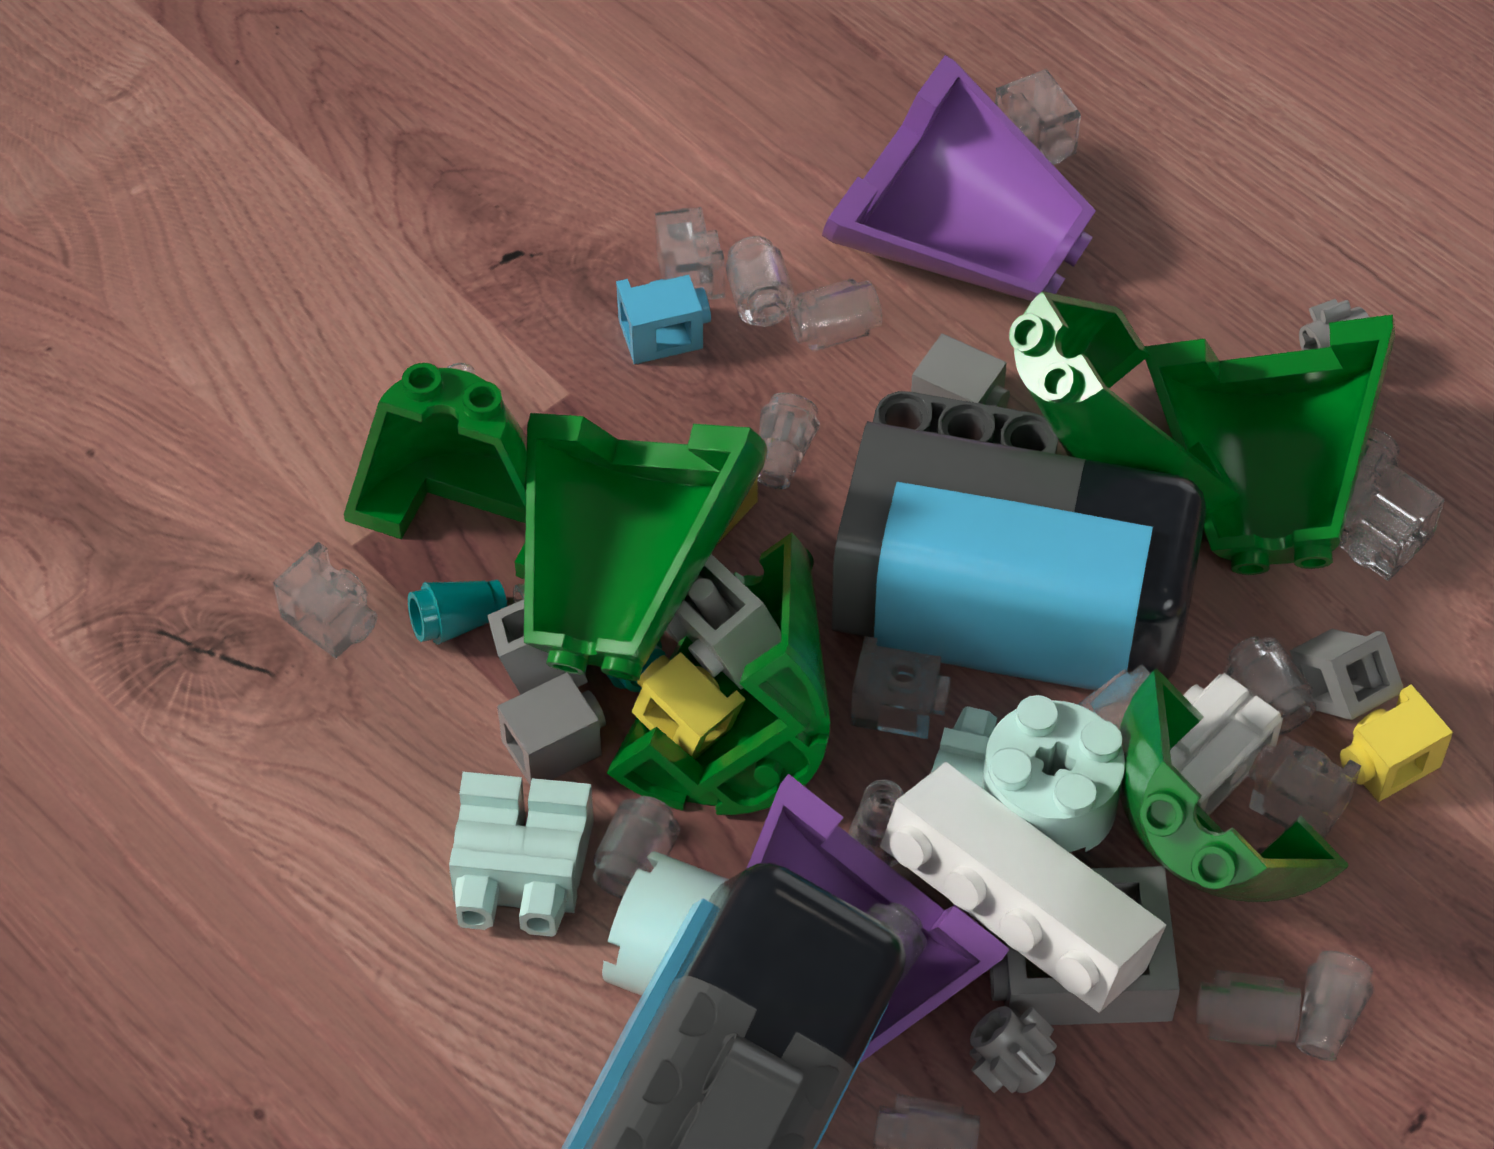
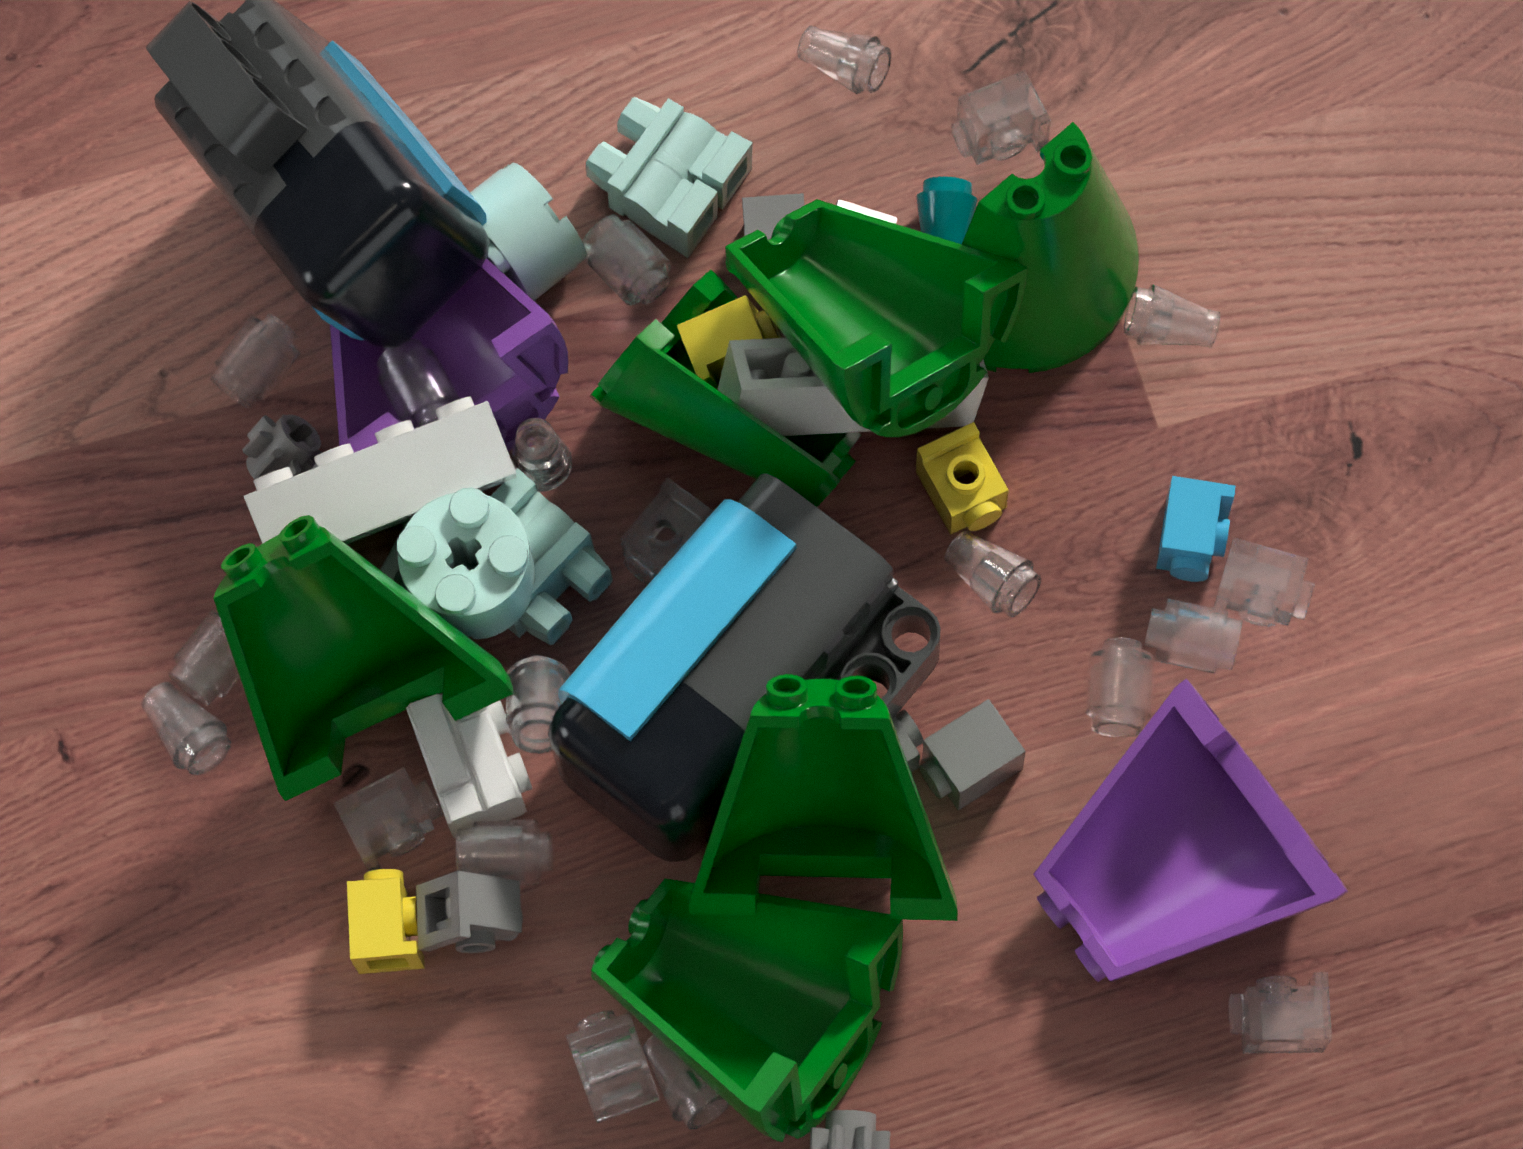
camera: 120 degrees right, 15 degrees up
none -> clear cone [797,25,891,94]

